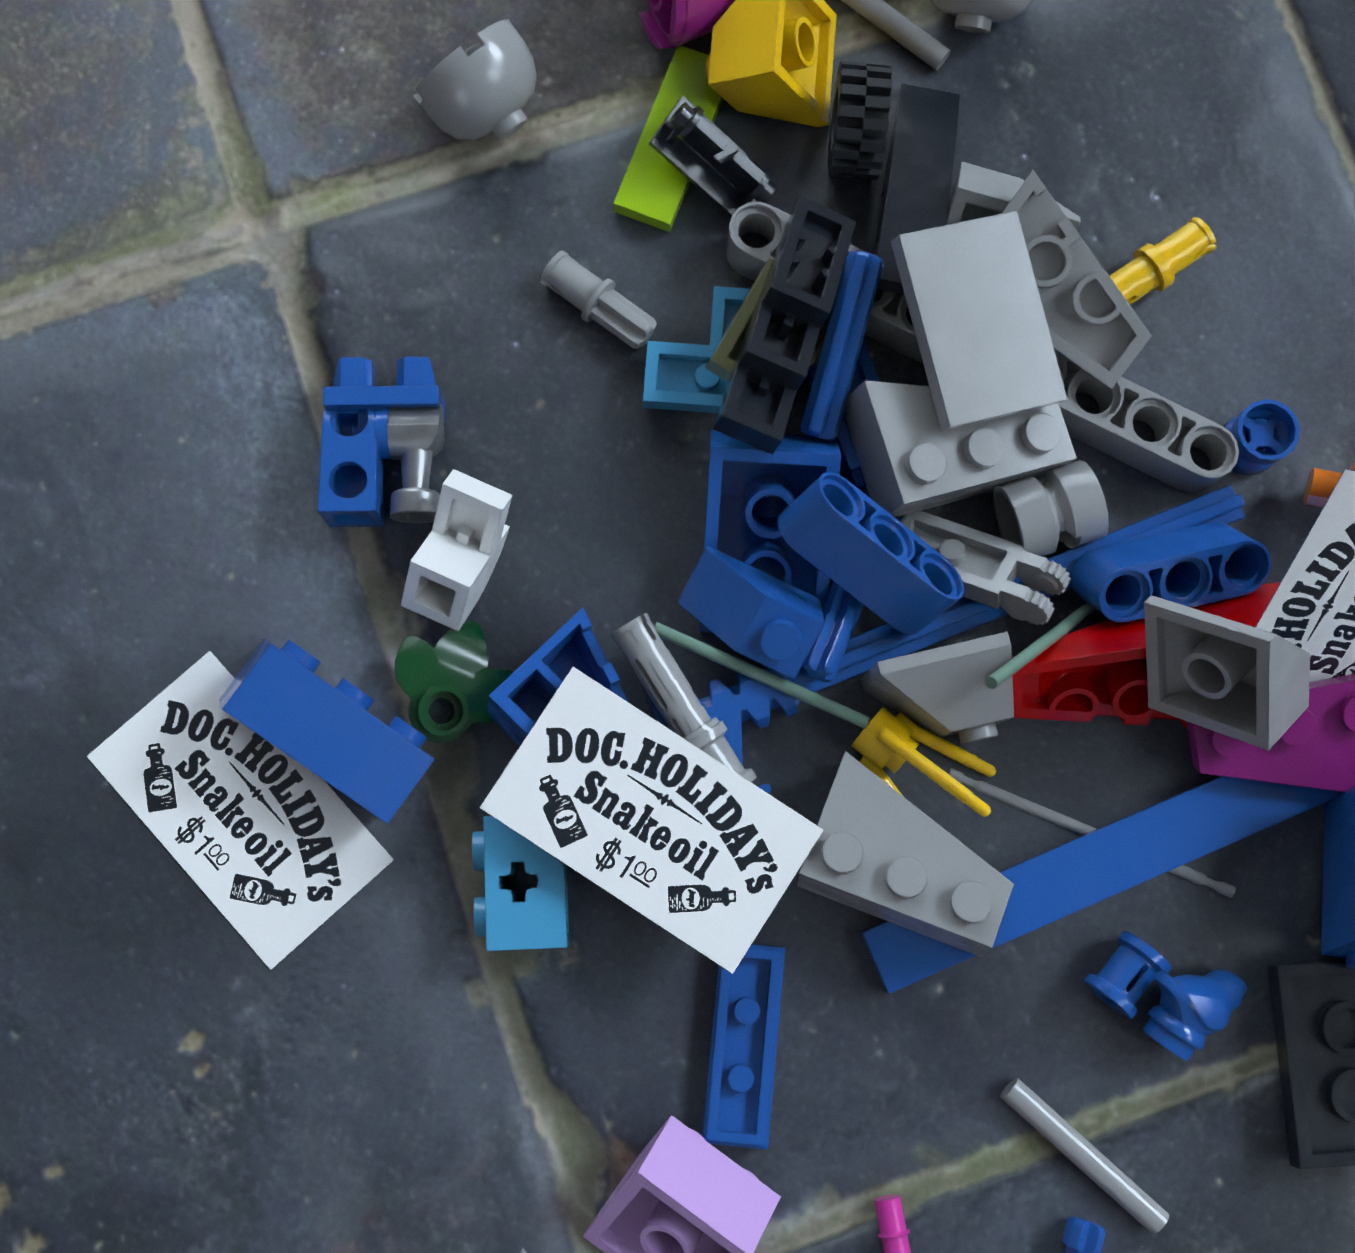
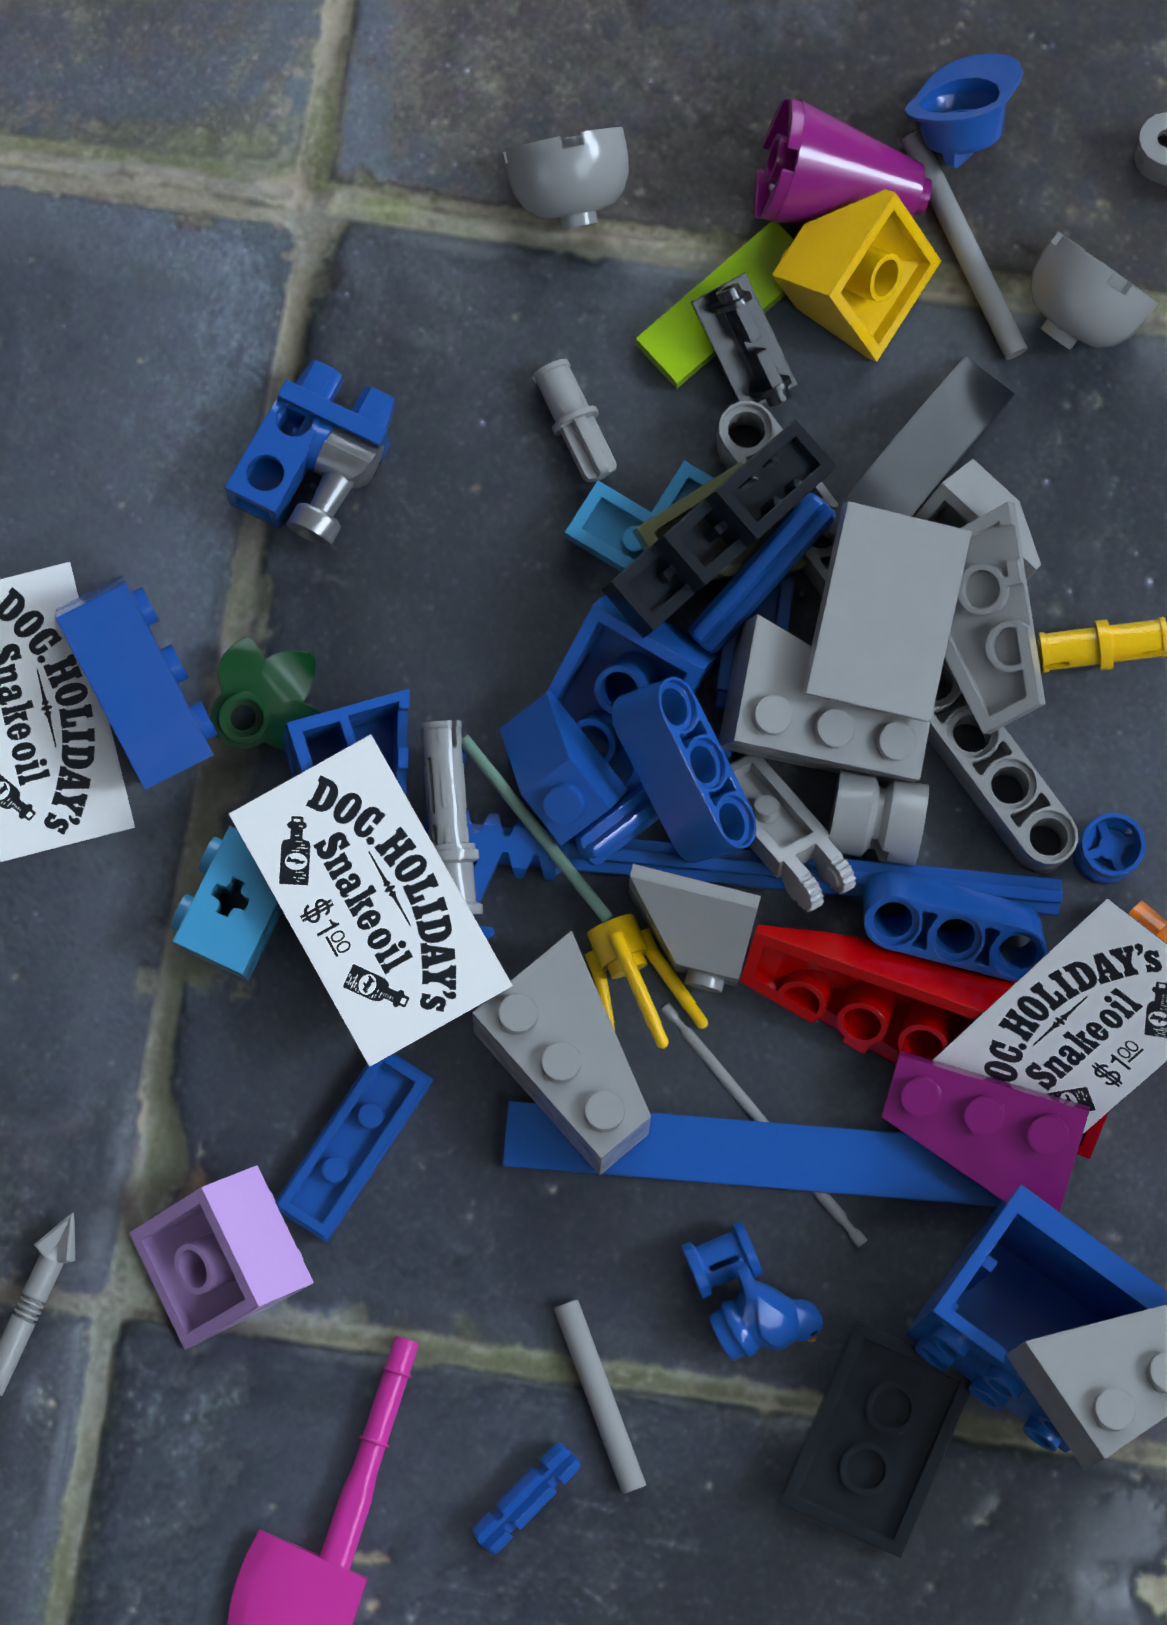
camera: 35 degrees right, 0 degrees up
white brick [401,469,512,631] -> none
black tyre [827,61,892,180] -> none
sand green axle [985,602,1097,689] -> none
light grey slope [1144,595,1310,751] -> none

